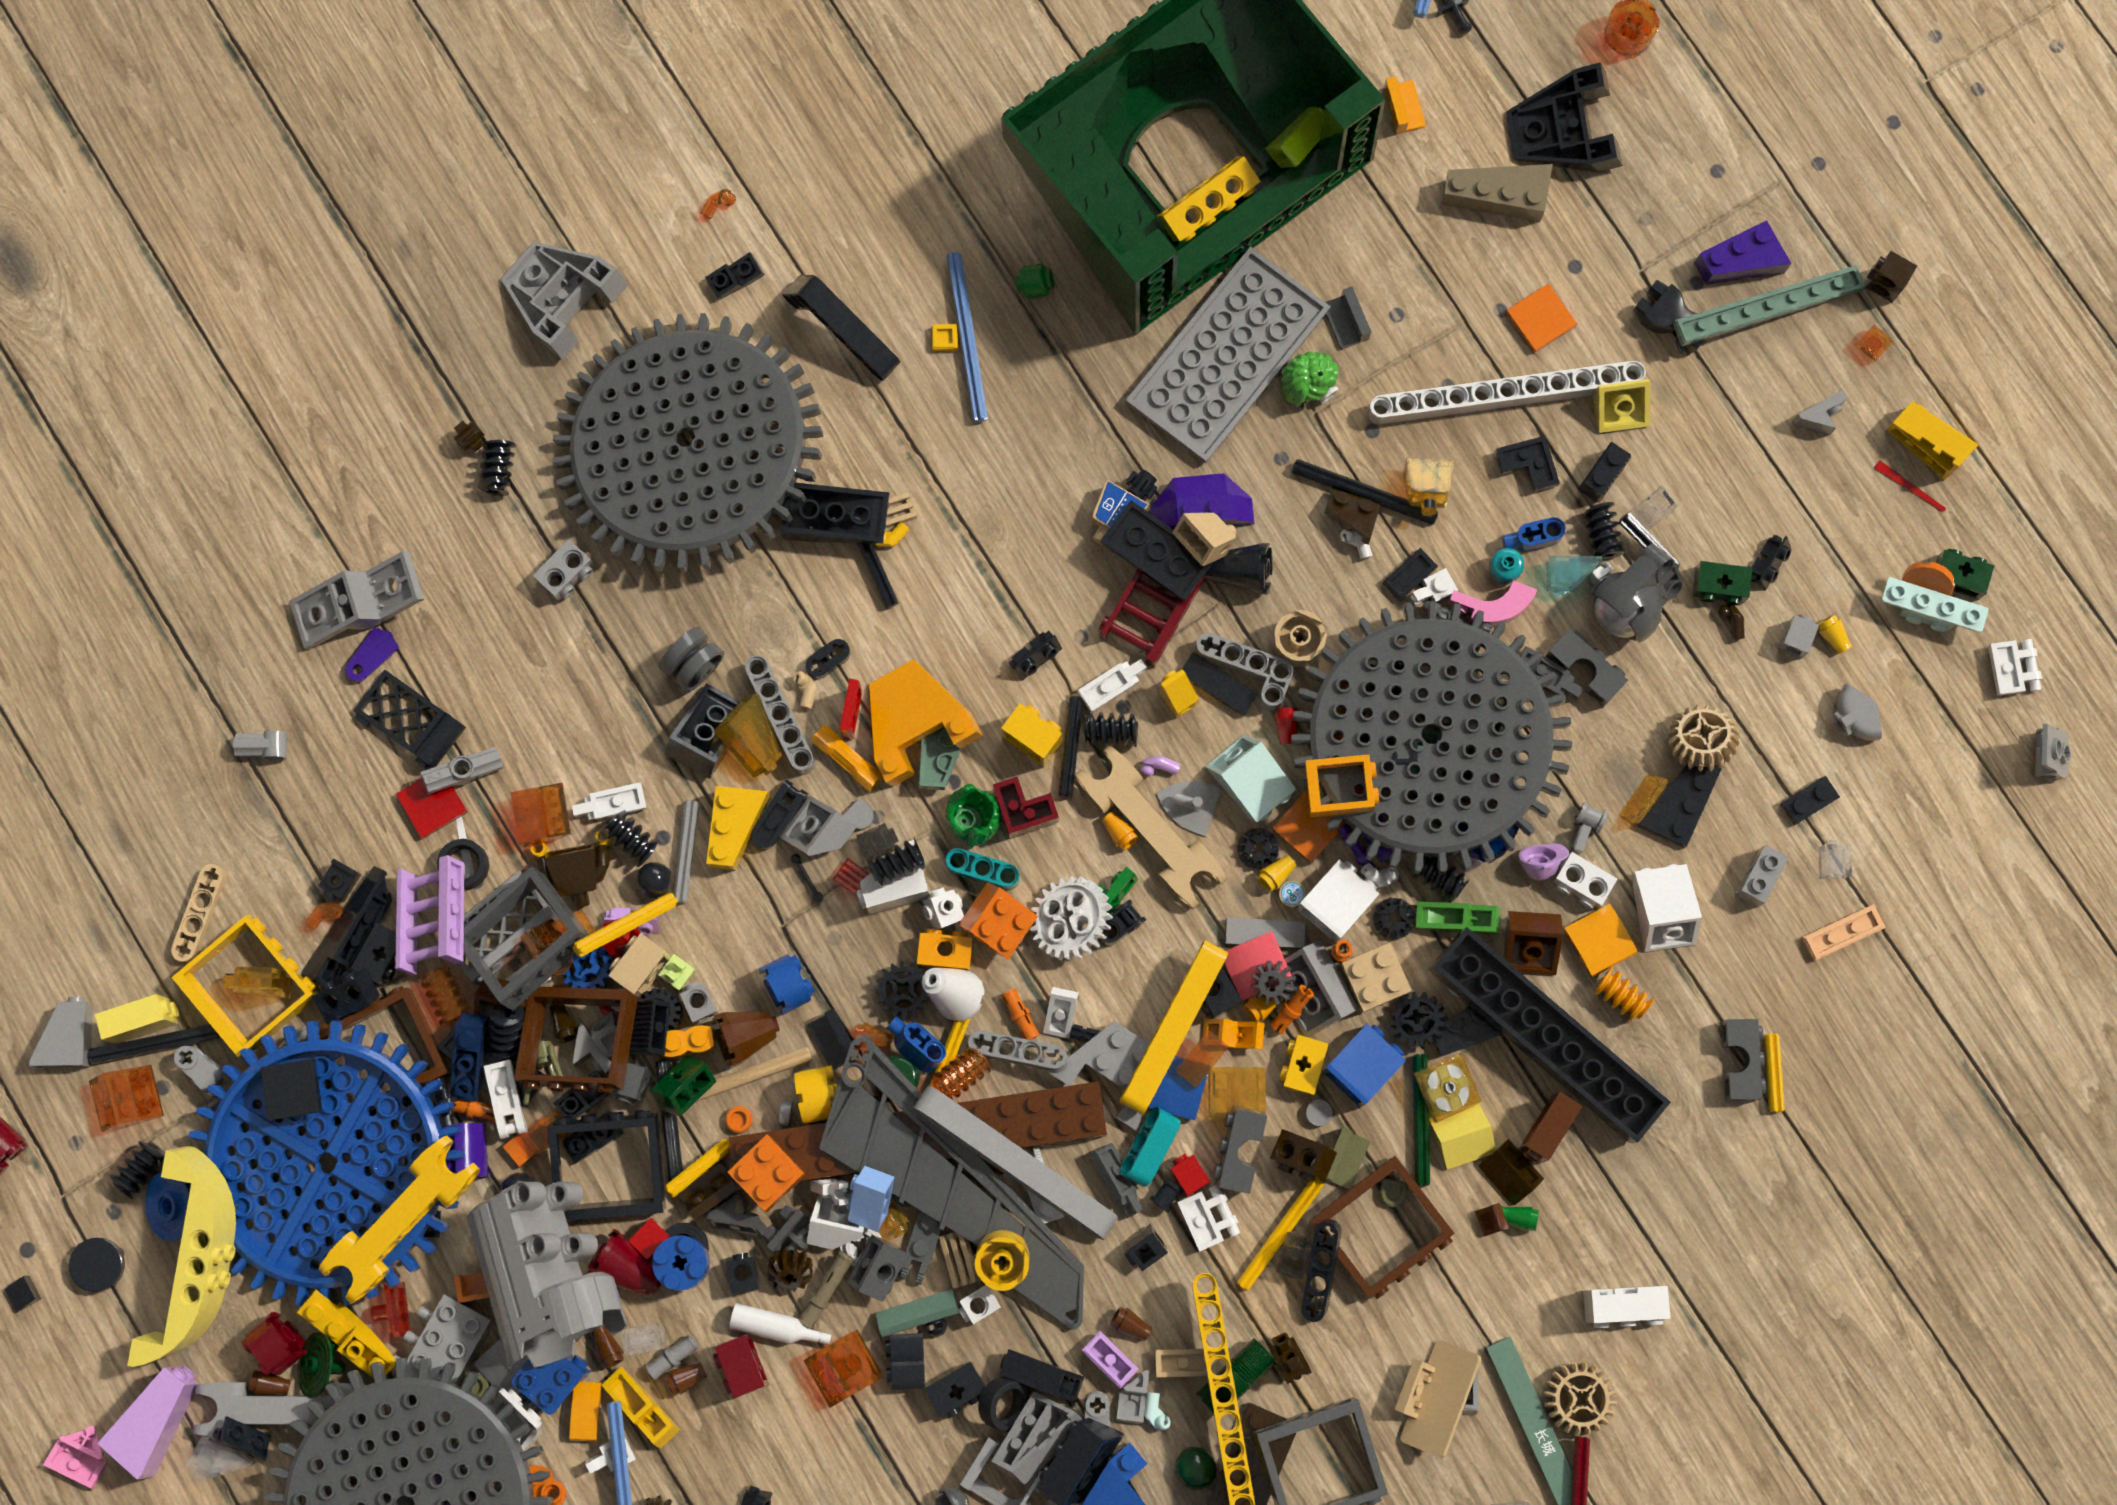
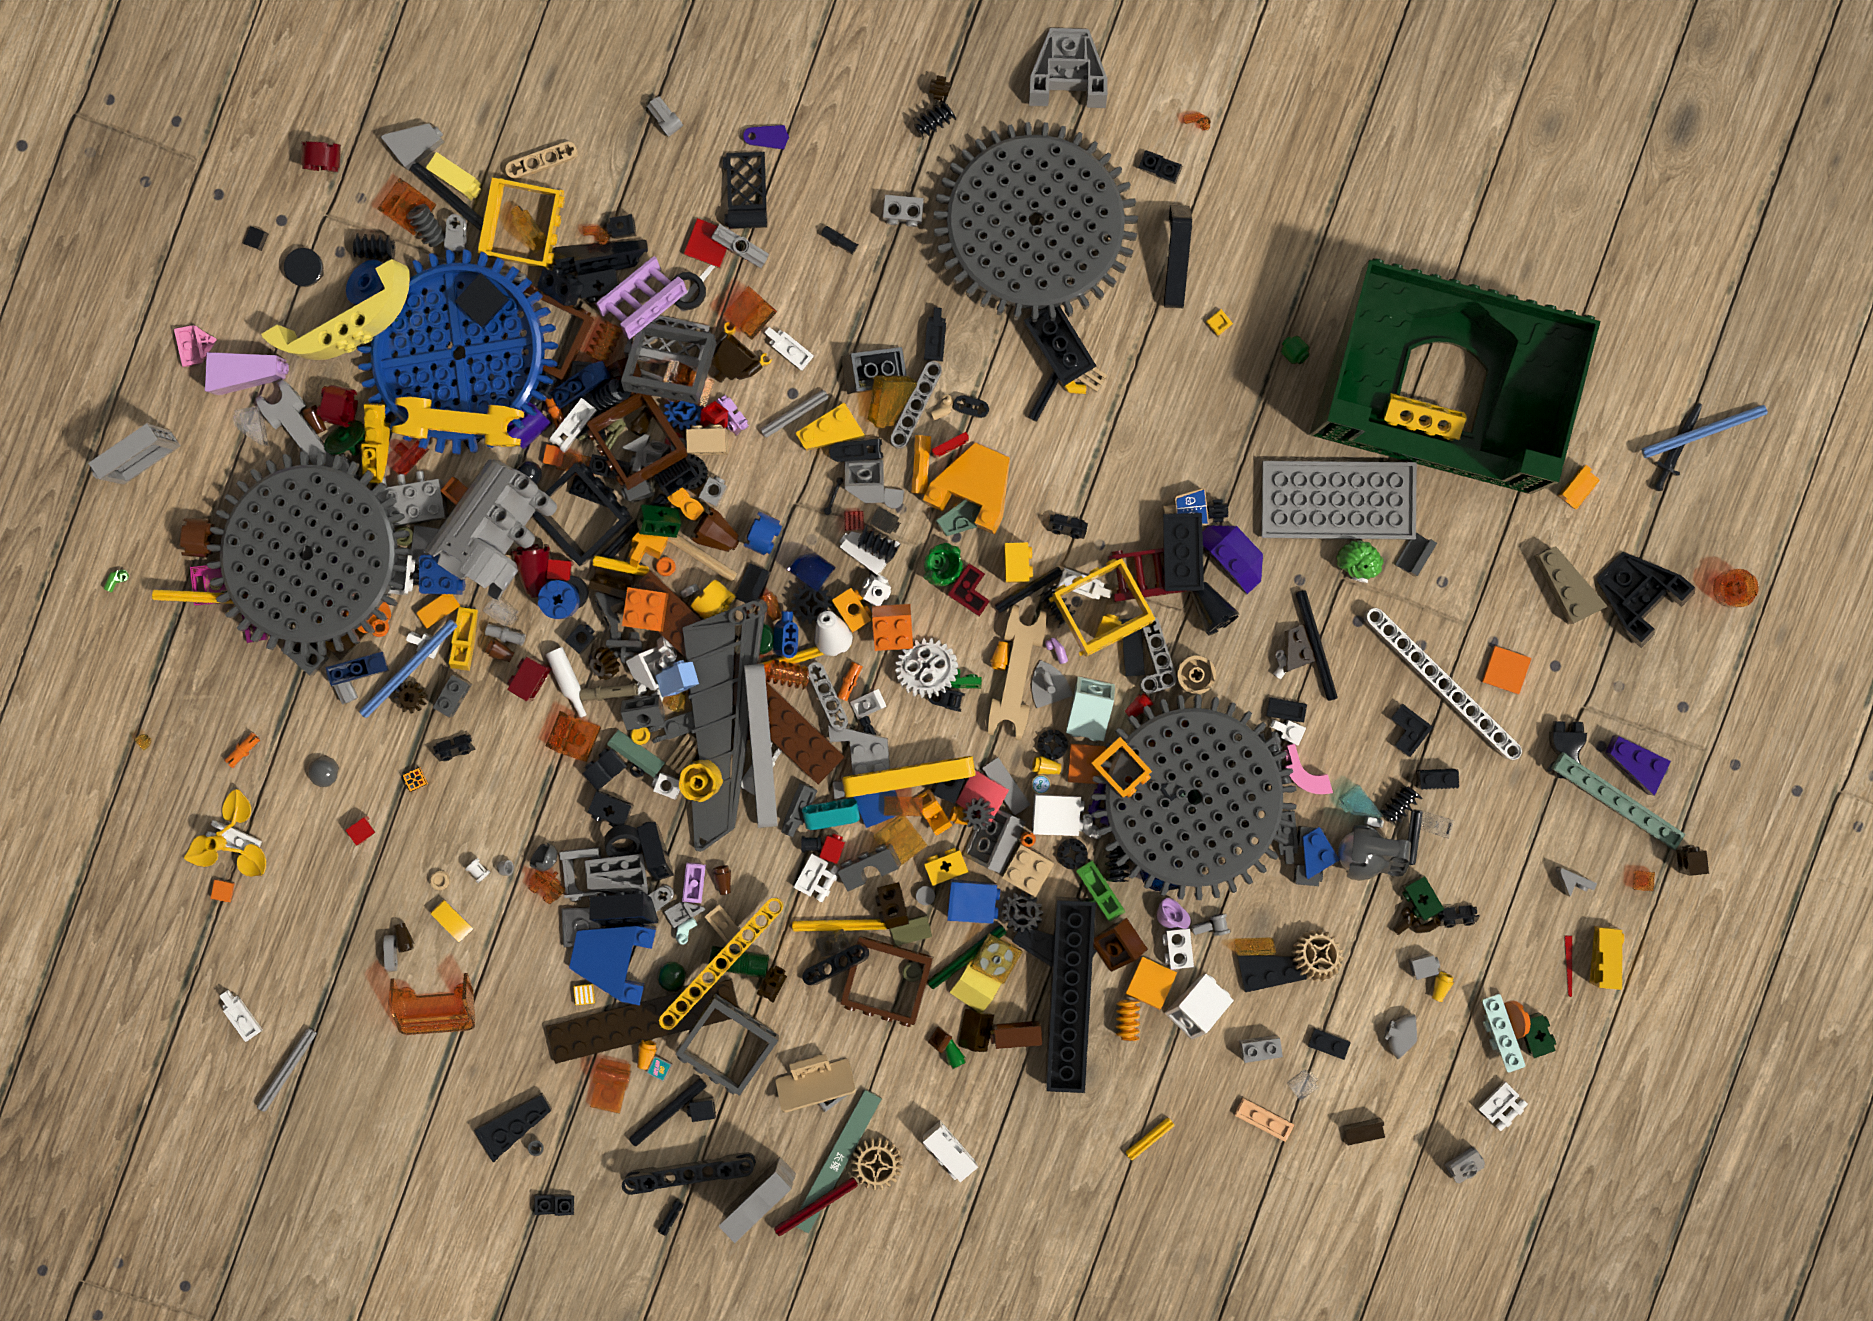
camera: 50 degrees right, 10 degrees up
black hinge [212,1416,270,1461] -> none
light grey bracket [290,551,424,649] -> none
yellow axle [573,893,678,957] -> none
reddish brown cone [592,1326,624,1369] -> none
black piece [599,810,658,867] -> none
black piece [636,862,671,898] -> none
dark grey wheel [658,627,725,693] -> none
yellowish green tile [658,954,696,991] -> none
teal beam [946,848,1020,890] -> none
medium blue axle [947,252,988,422] -> none
black brick [1124,1224,1168,1271] -> none
tan torso [1172,513,1236,566] -> none
lime slope [1265,107,1324,168] -> none
orange pin [1270,985,1314,1034] -> none
clear yellow torso [1403,457,1455,516] -> none
teal head [1489,548,1524,584] -> none
blue piece [1502,517,1566,552] -> none
light yellow slope [1592,379,1650,433] -> none
dark grey arch [1721,1019,1766,1101] -> none
none -> dark grey piece [406,204,446,247]
none -> dark grey brick [433,674,472,717]
none -> light orange brick [628,532,668,568]
none -> yellow tile [631,727,651,745]
none -> clear blue brick [787,552,836,592]
none -> black axle [821,226,859,255]
none -> black hinge [924,307,946,362]
none -> yellow window [1049,558,1155,658]
none -> blue wing [1302,827,1340,879]
none -> dark brown panel [1343,1118,1385,1146]
none -> dark brown arm [1411,917,1441,933]

